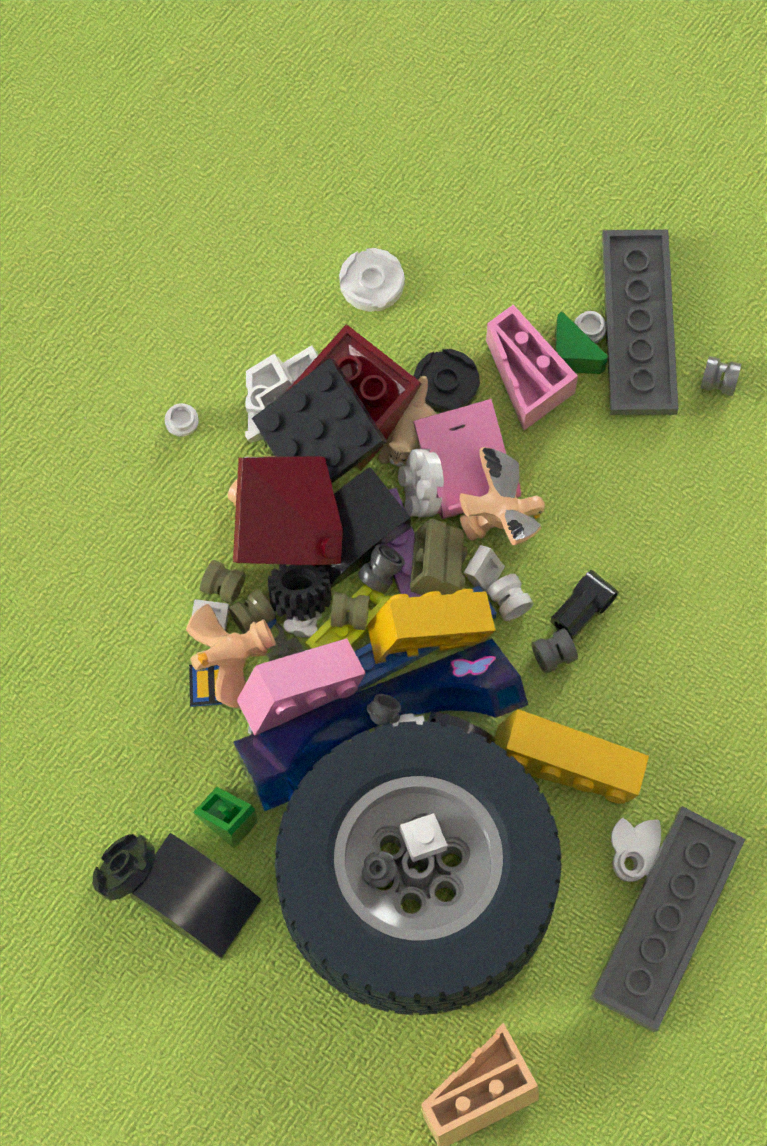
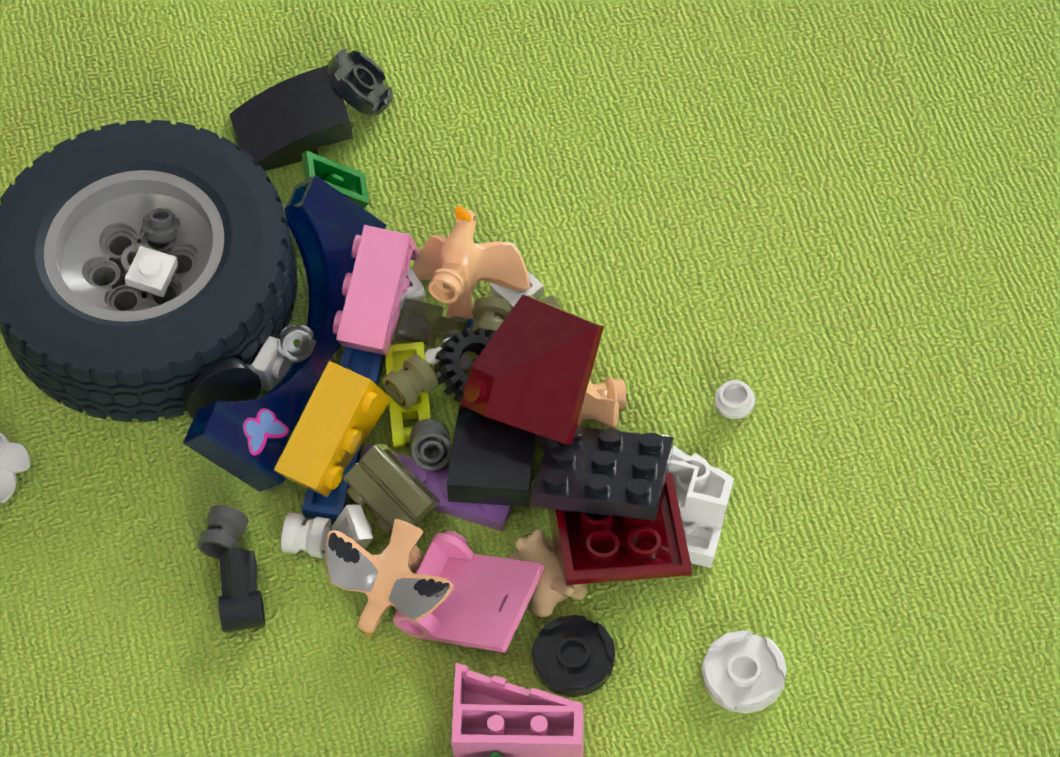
camera: 135 degrees right, 10 degrees down
white plate [398,449,444,517] -> none
yellow wedge [495,709,649,804] -> none

